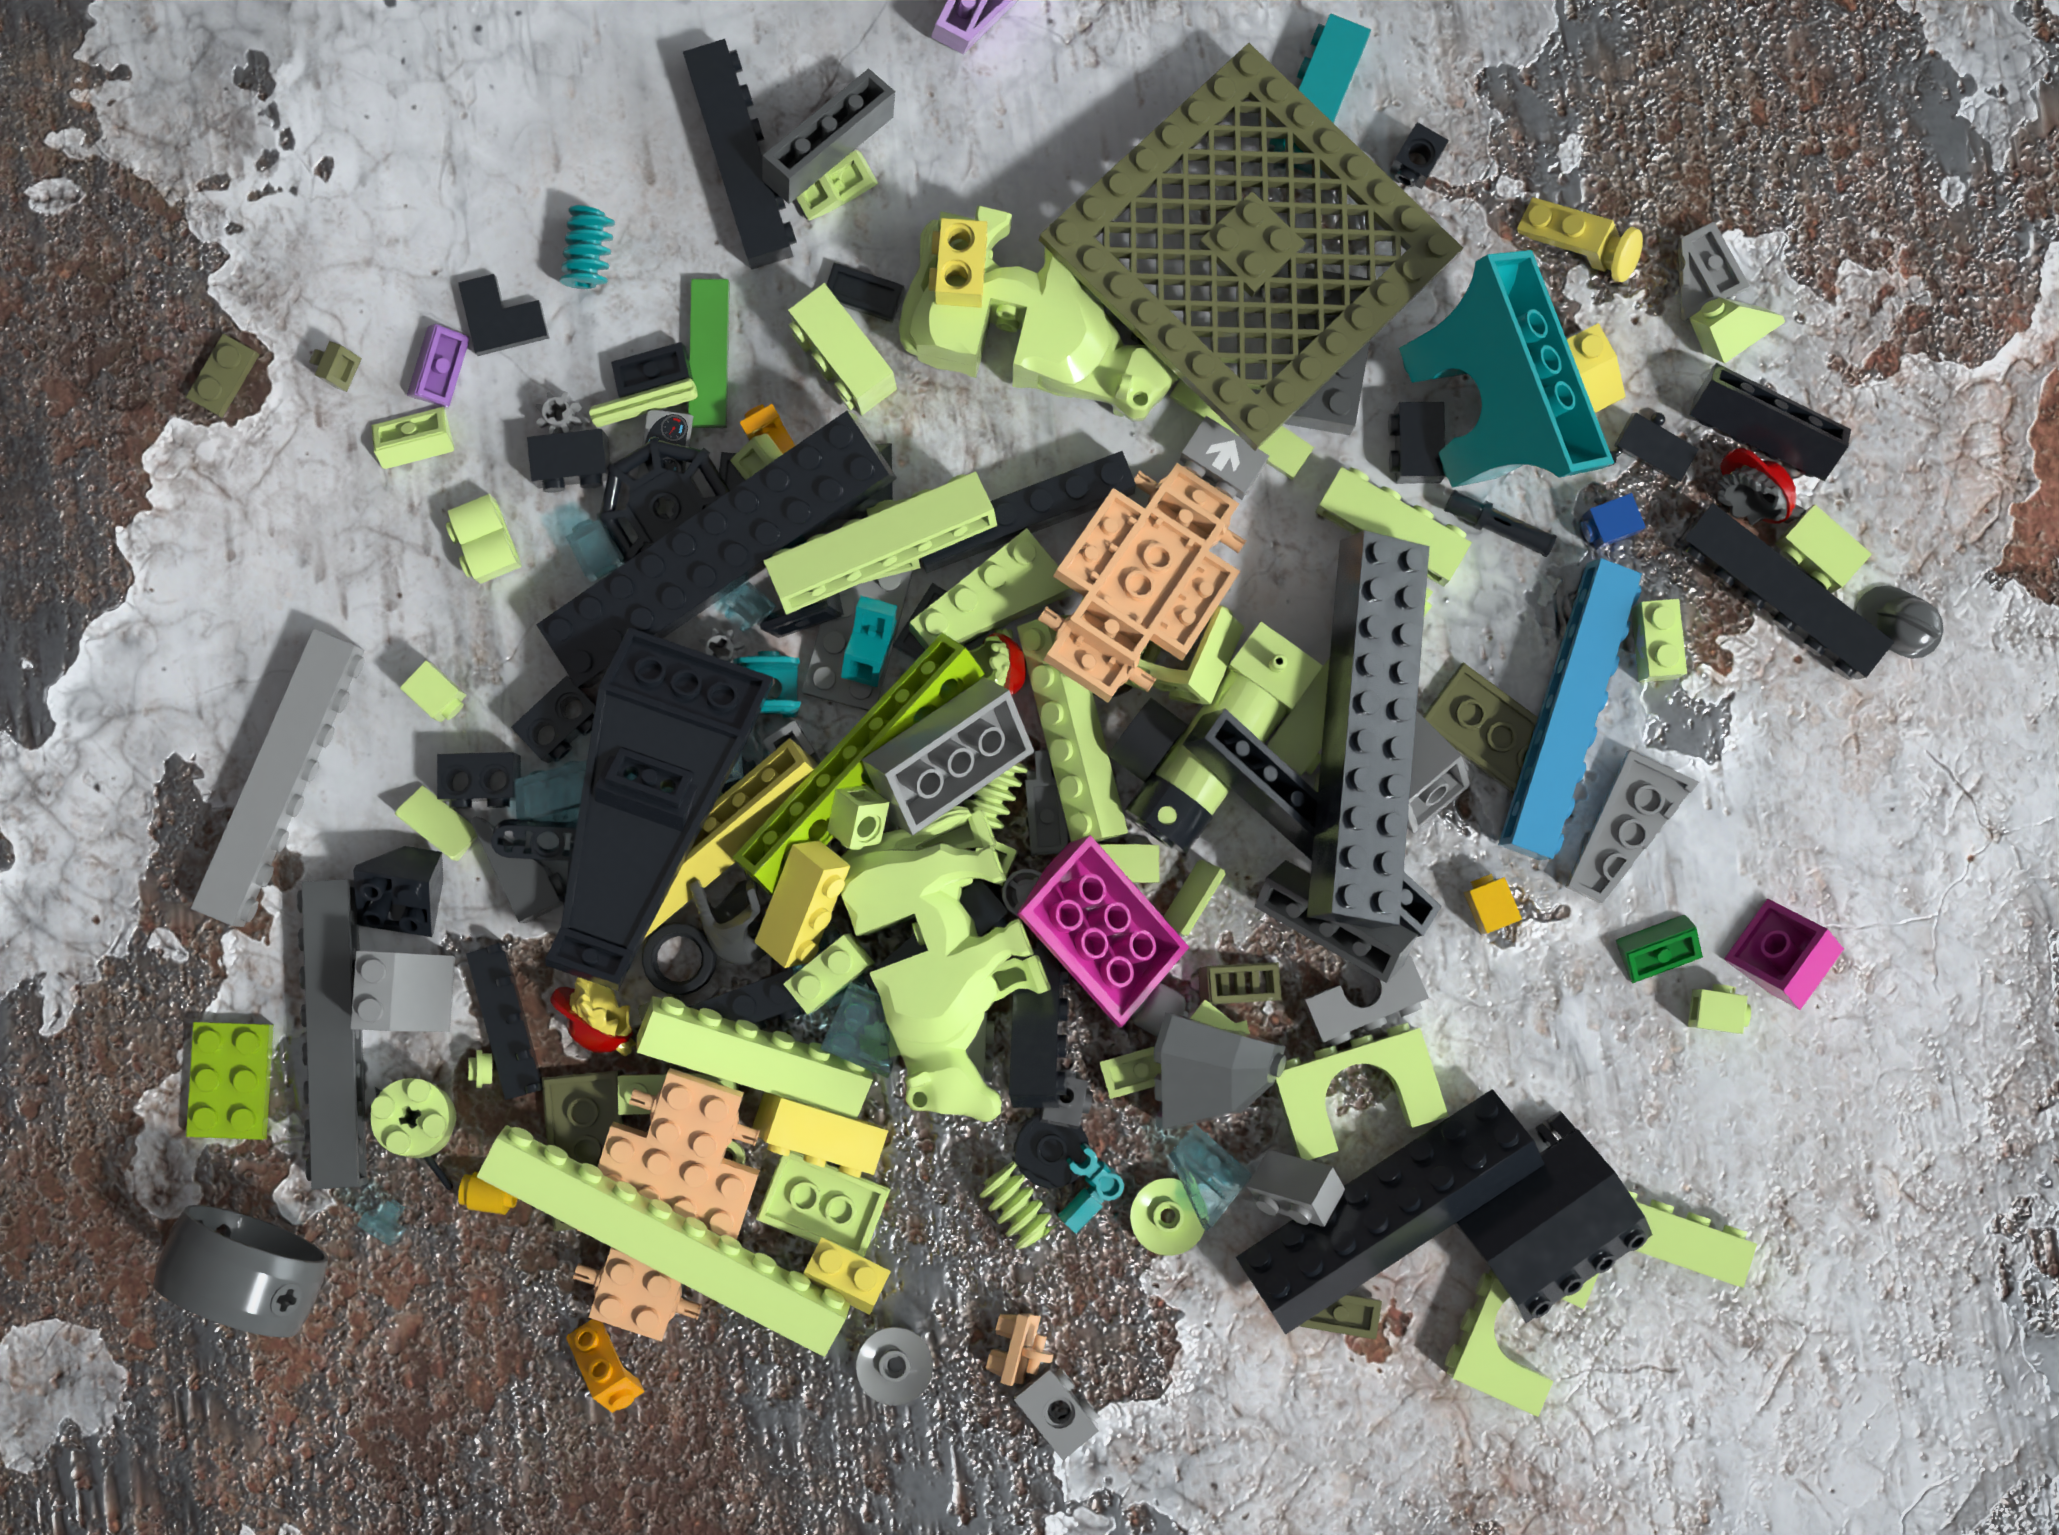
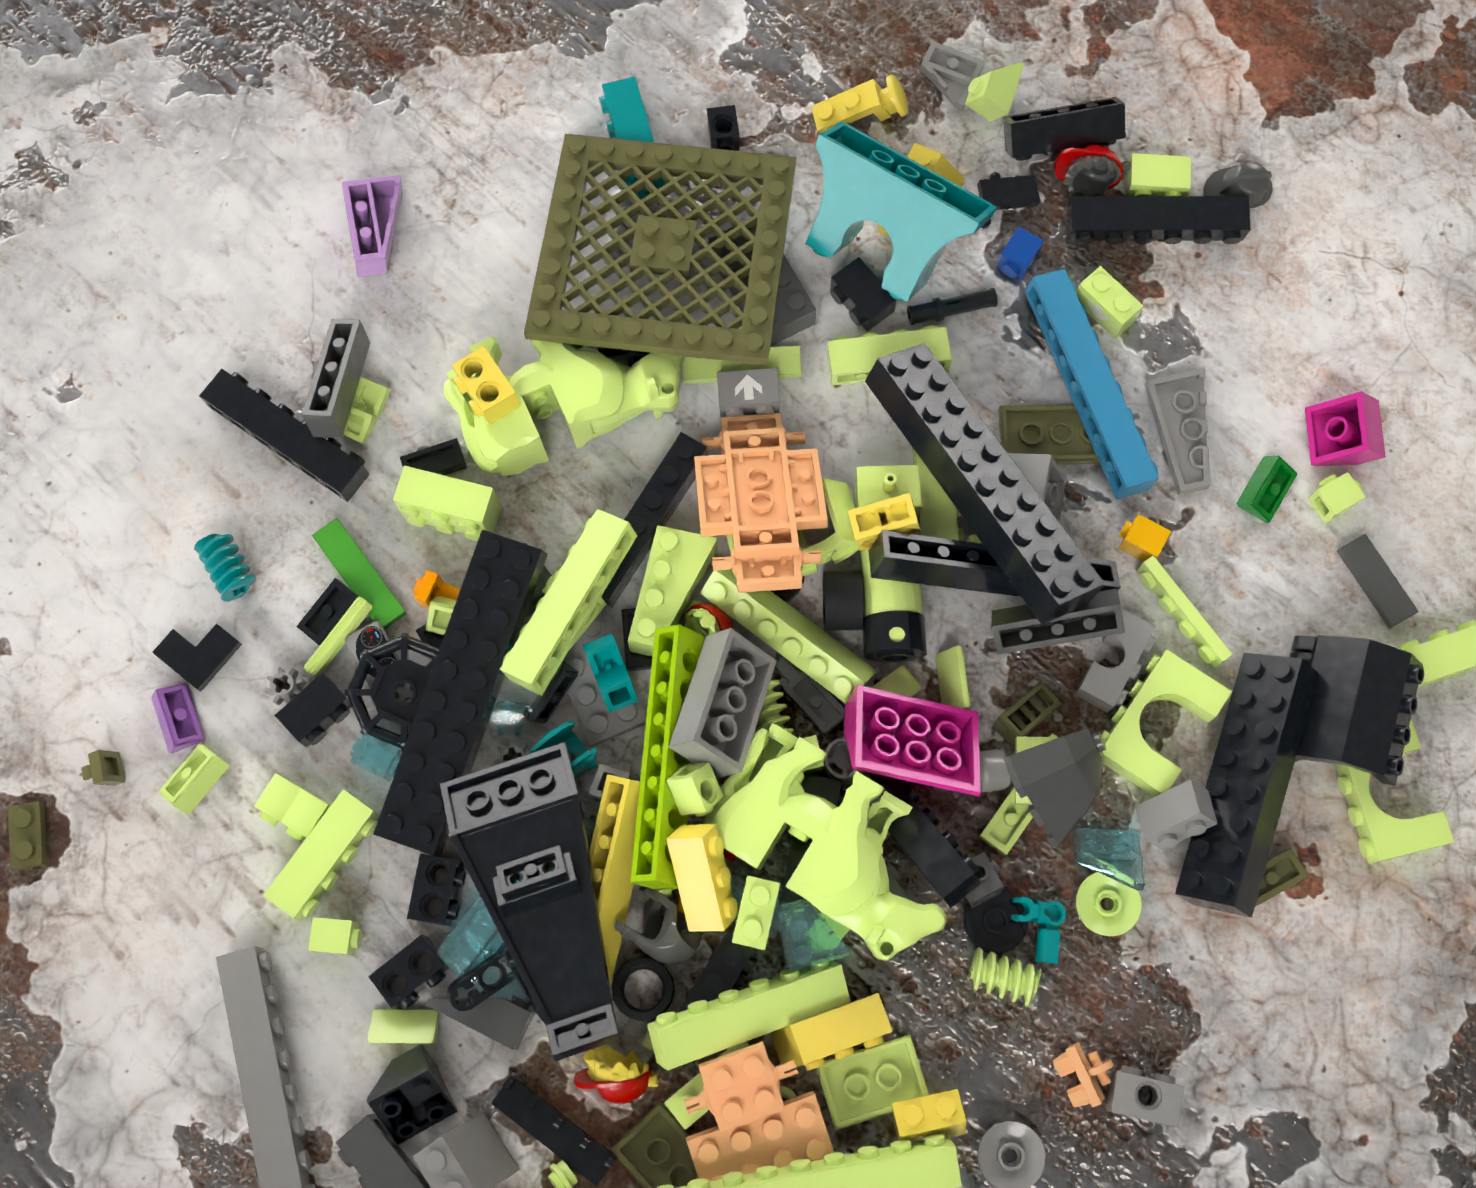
camera: 35 degrees left, 10 degrees down
none -> yellowish green brick [263,789,380,921]
none -> light yellow brick [848,493,922,551]
none -> yellowish green plate [1137,556,1233,668]
none -> dark grey tile [1337,534,1419,629]

